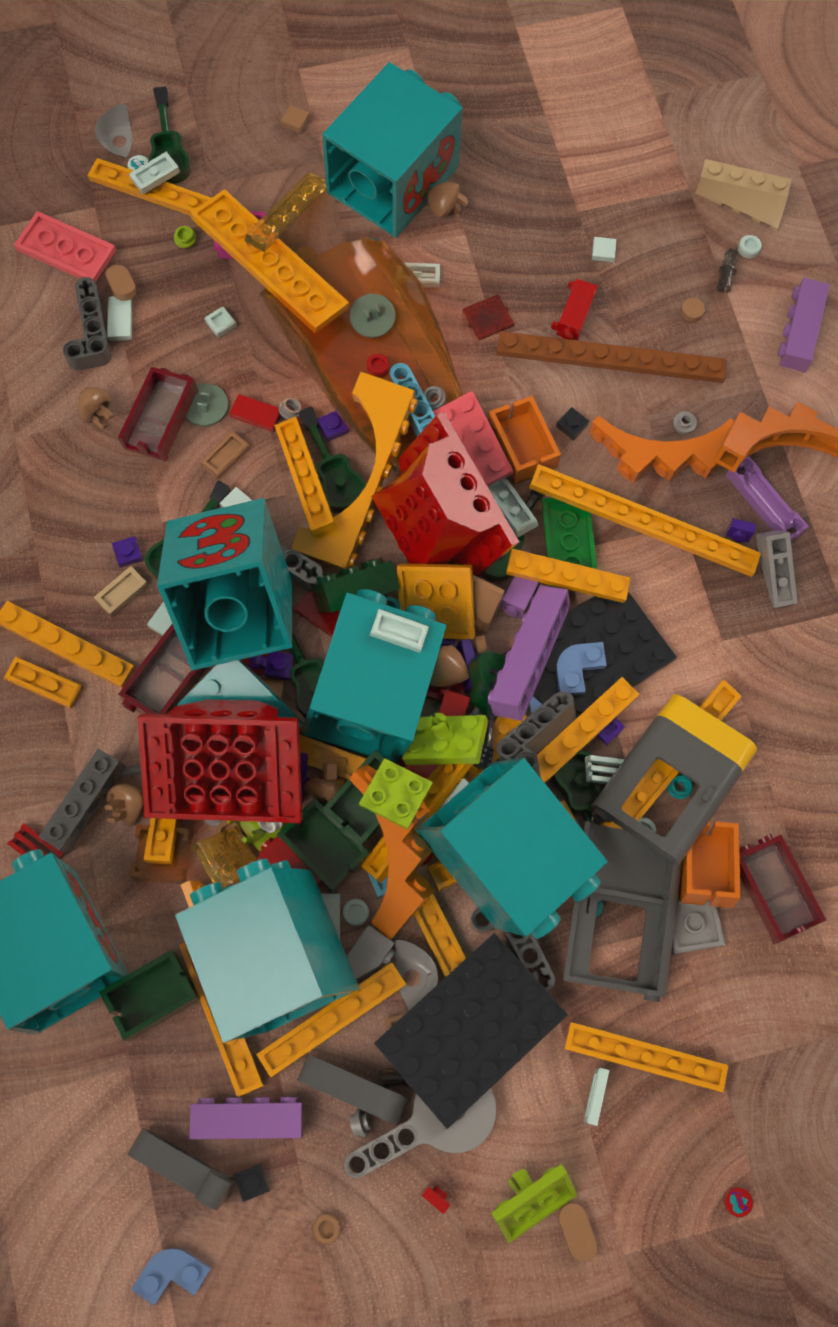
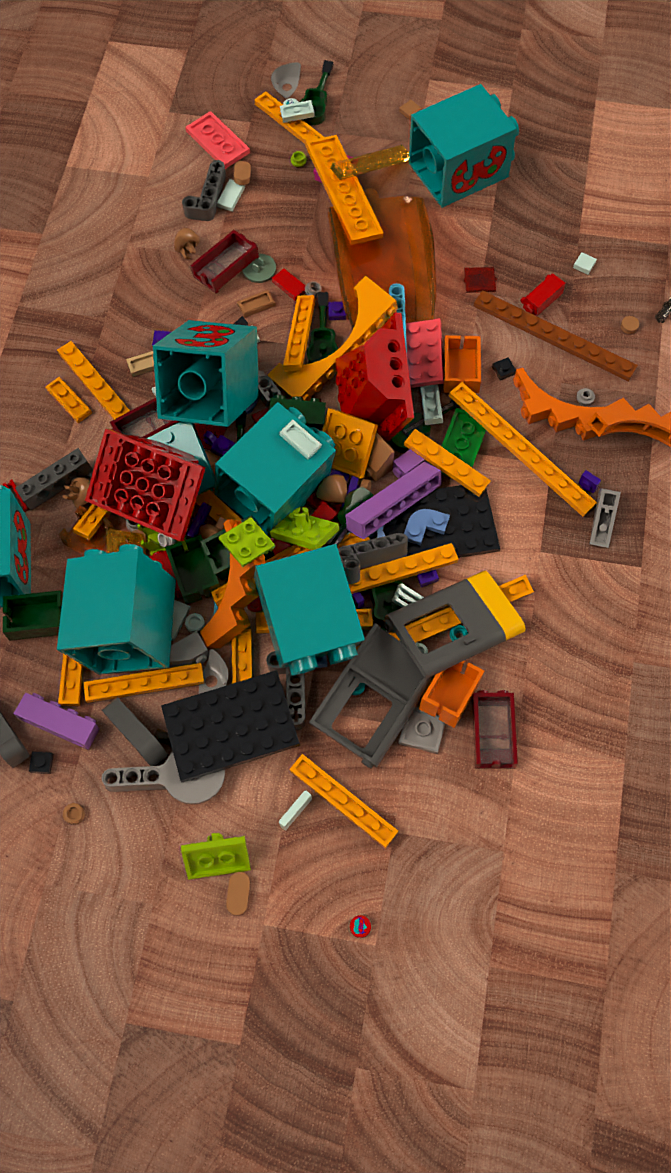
camera: 30 degrees right, 5 degrees down
light aqua tile [205,307,237,338] -> none
sand green piece [350,294,395,338] -> none
light grey plate [350,1109,372,1138] -> none
red tile [366,354,389,378] -> none
light aqua tile [395,262,440,288] -> none
red plate [421,1185,450,1214] -> none
light grey plate [424,386,446,410] -> none
medium nougat piece [427,182,468,218] -> none
medium lavender piece [726,456,809,542] -> none

